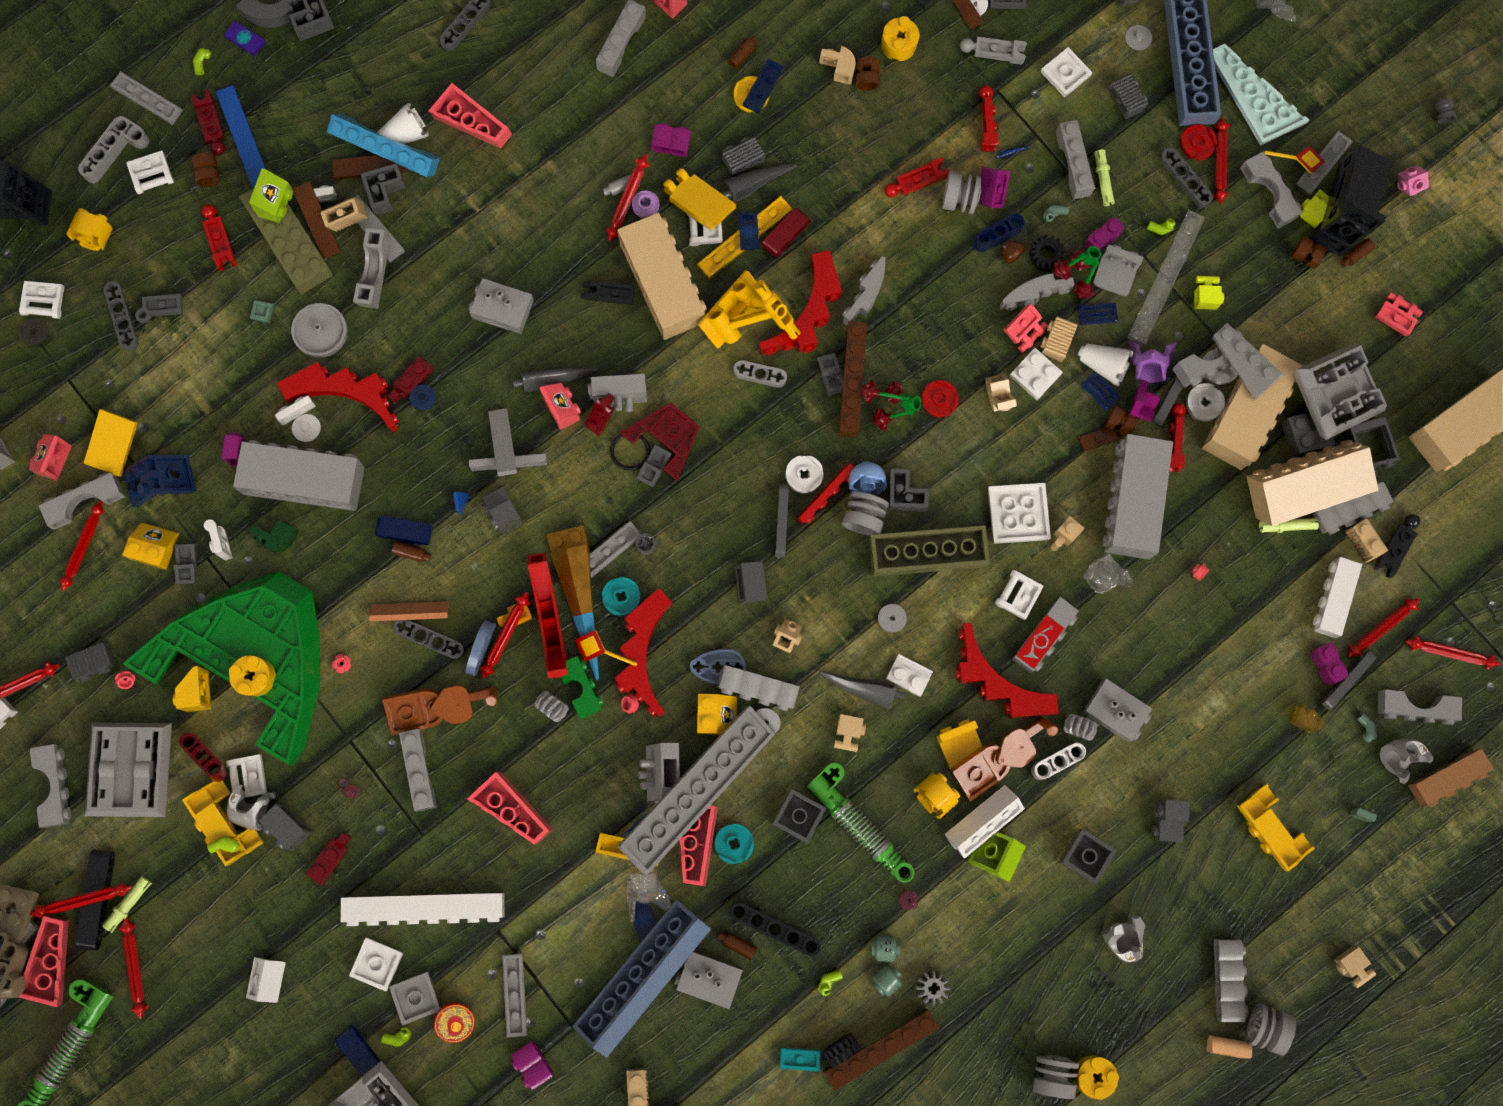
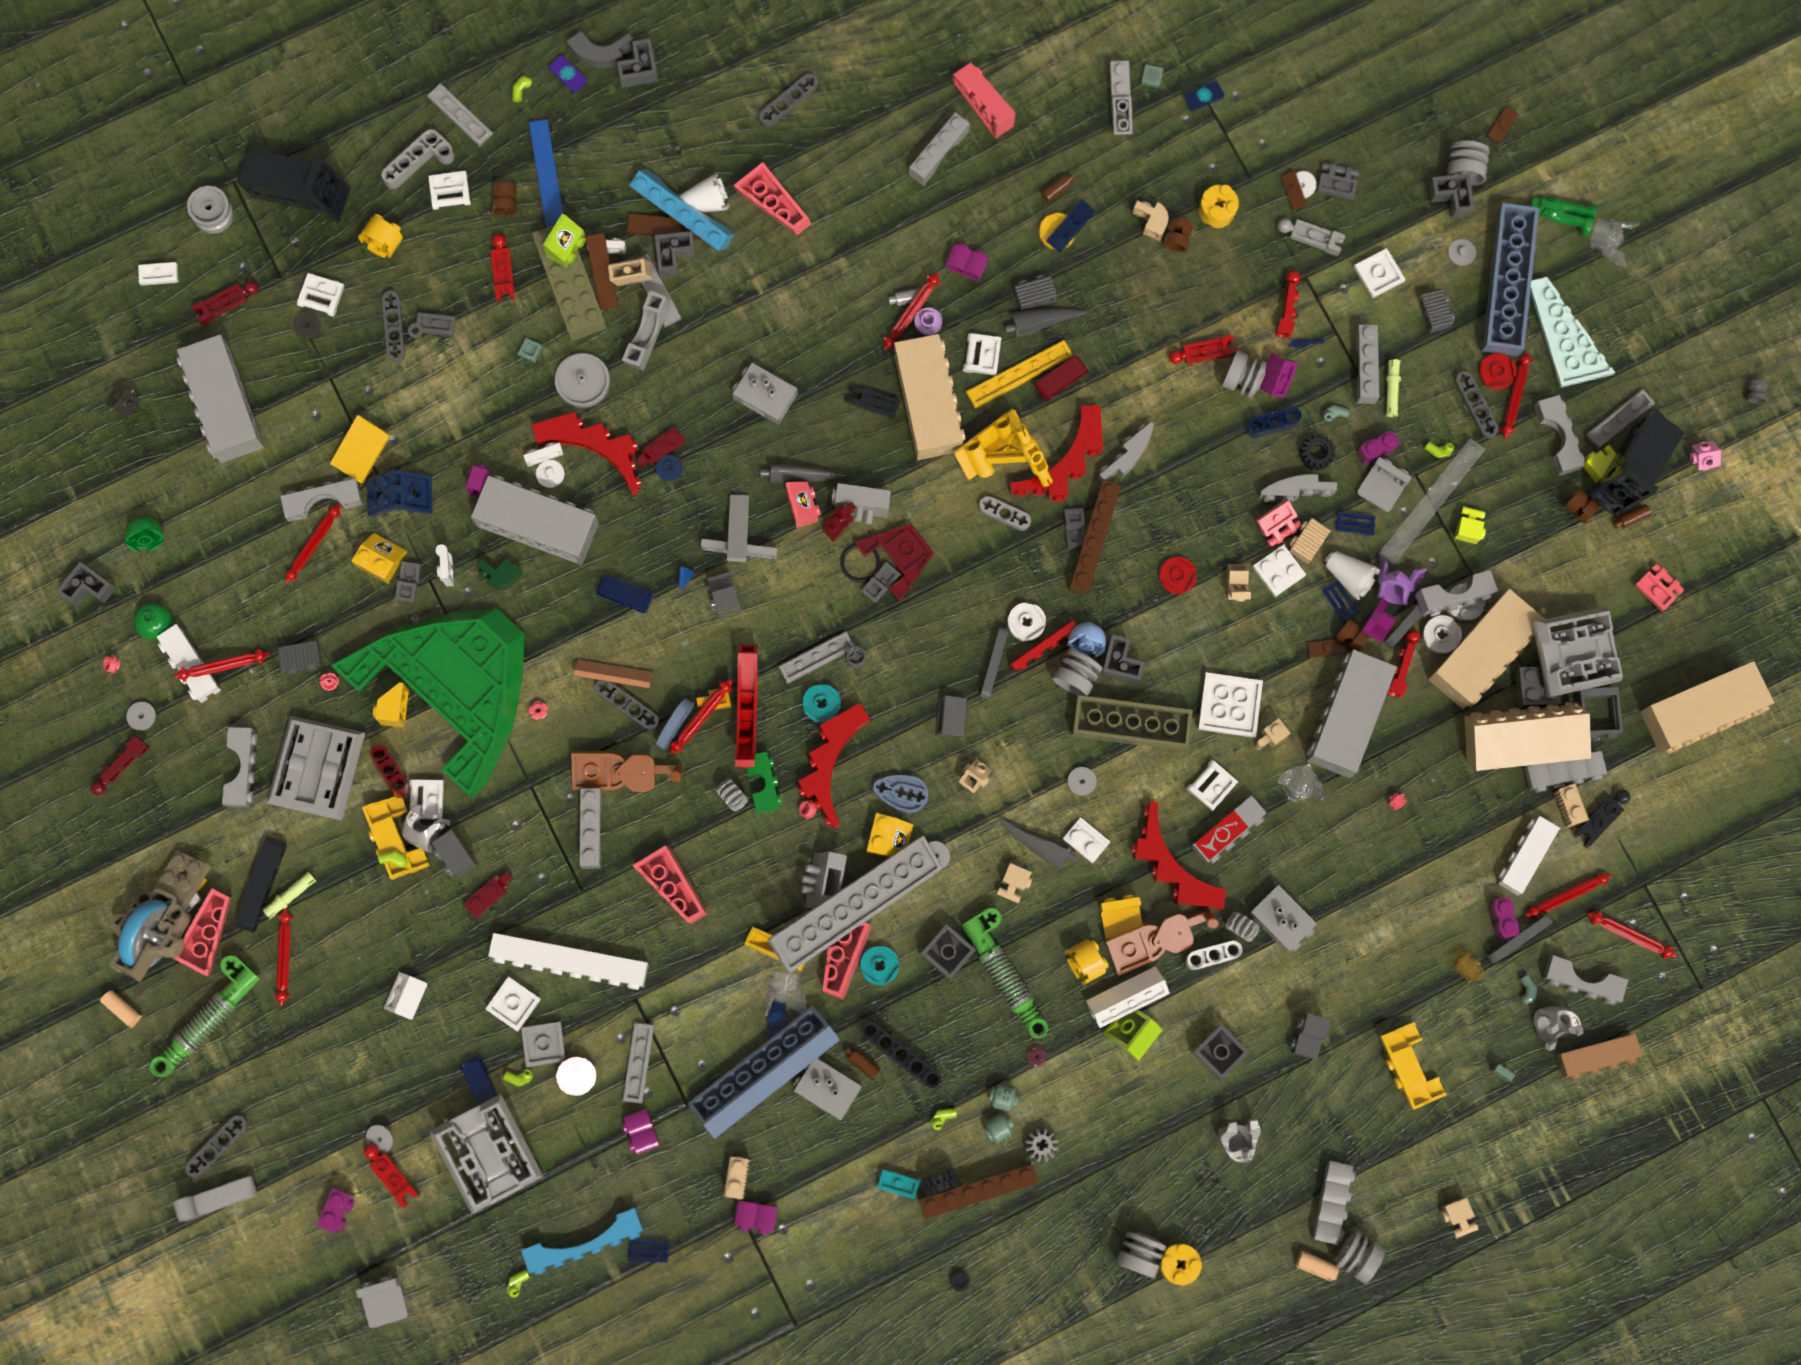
camera: 15 degrees right, 0 degrees up
coral slope [29,434,72,481] -> none
red wheel [30,883,132,918] -> none
dark red plate [191,90,225,156] -> none
yellow brick [229,655,276,696] -> none
clear pink plate [342,784,361,800] -> none
reddish brown cylinder [392,541,432,563] -> none
pearl gold plate [547,525,599,681] -> none
piece [575,630,637,666] -> none
yellow tile [663,168,736,230] -> none
light grey brick [717,665,800,711] -> none
clear blue tile [738,212,759,250] -> none
dark red plant [861,380,921,430] -> none
reddish brown cone [1001,240,1025,264] -> none
dark red plant [1054,246,1101,299] -> none
light grey wing [1213,323,1283,401] -> none
yellowish green pin [1259,518,1319,533] -> none
piece [1264,146,1325,174] -> none

